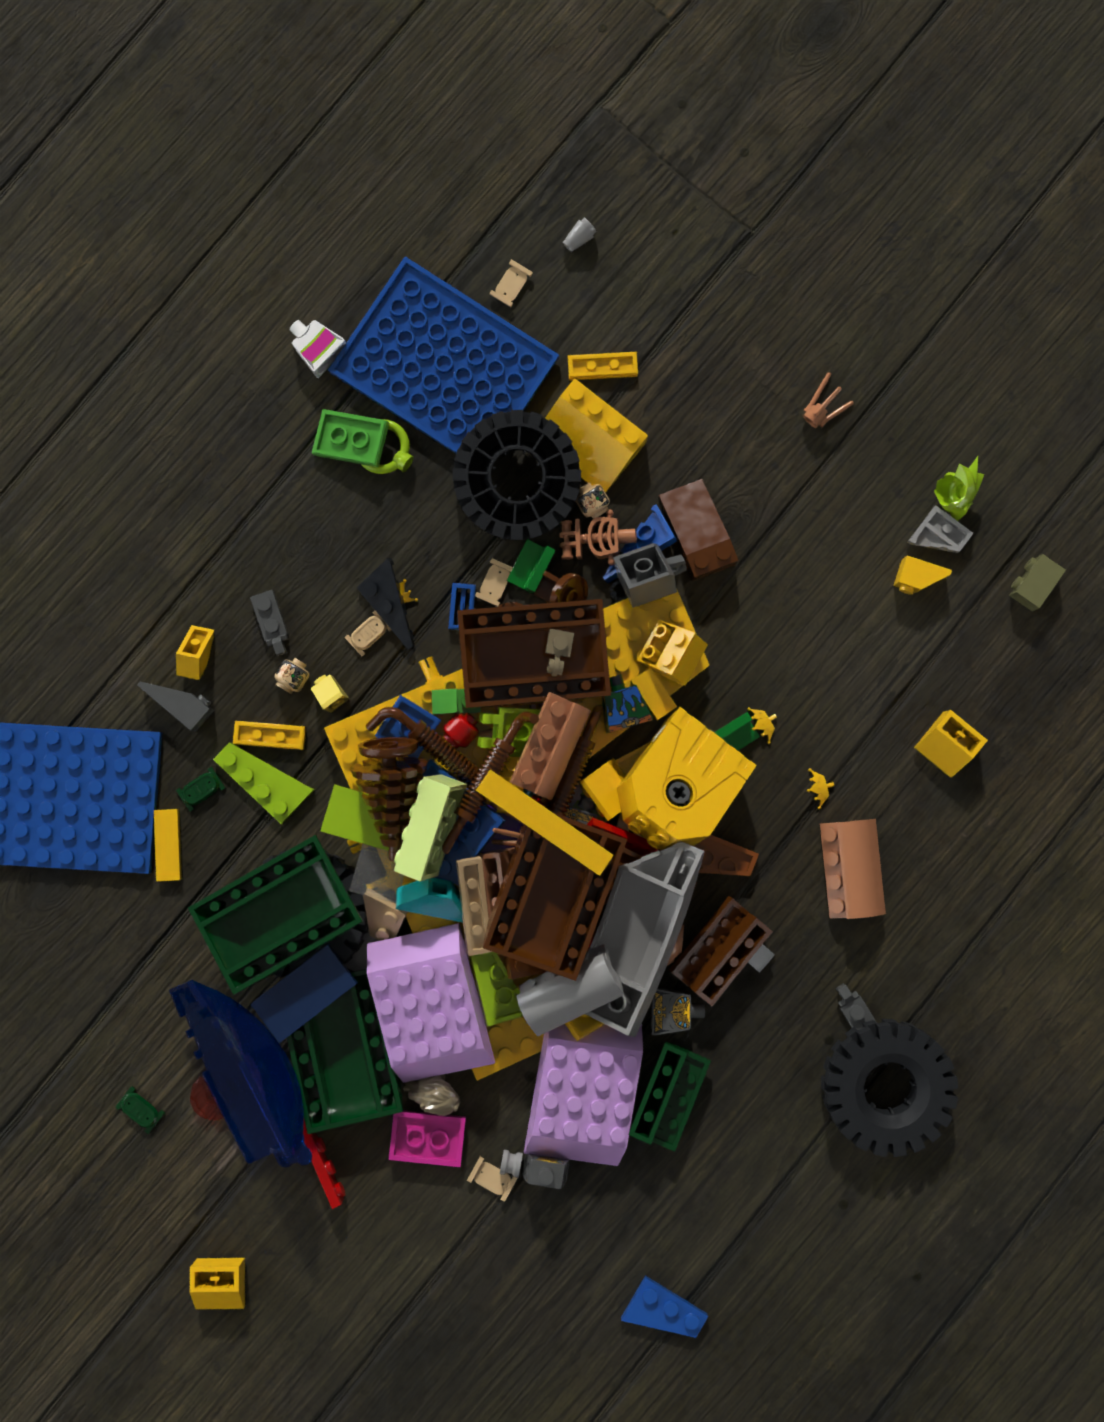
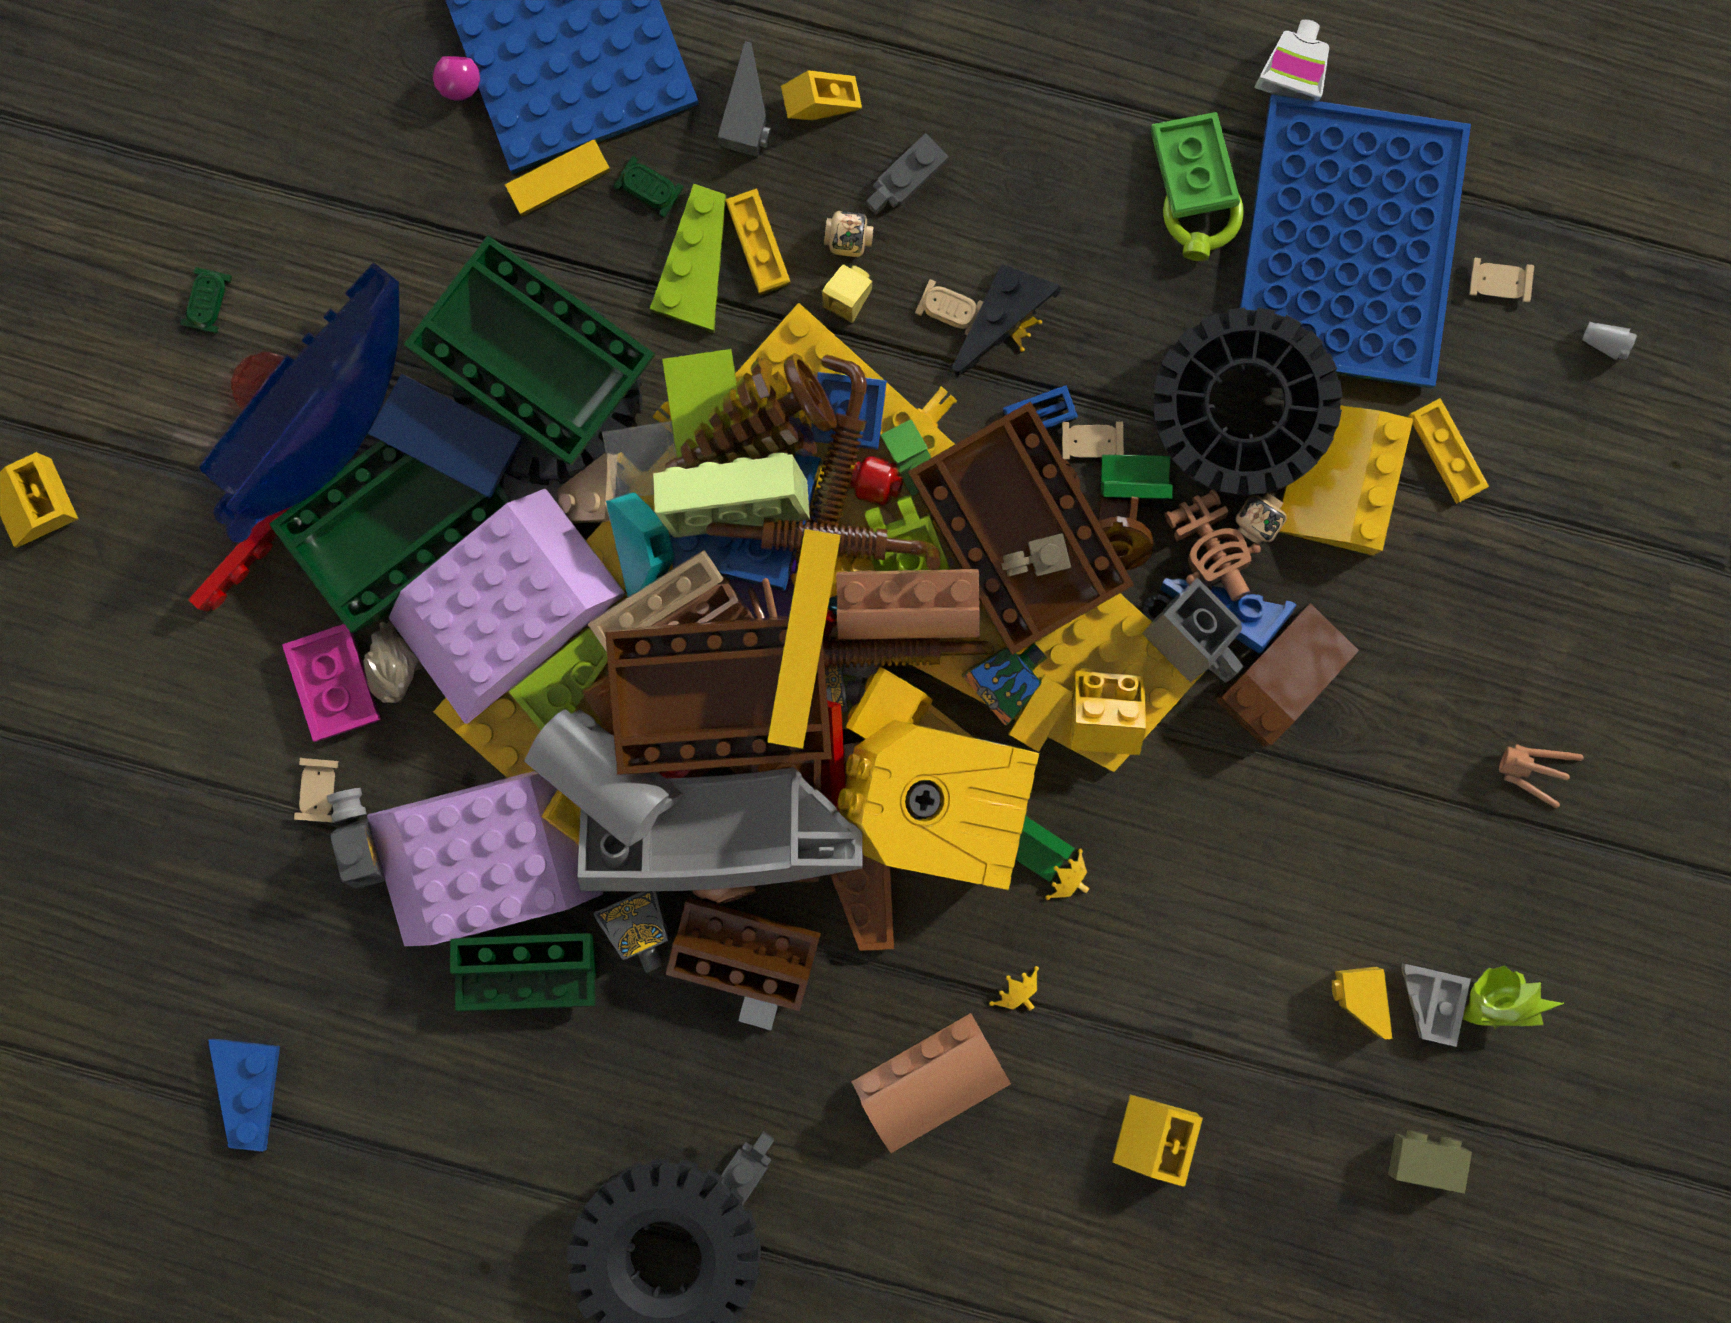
camera: 65 degrees right, 0 degrees up
none -> dark pink piece [433,56,480,101]

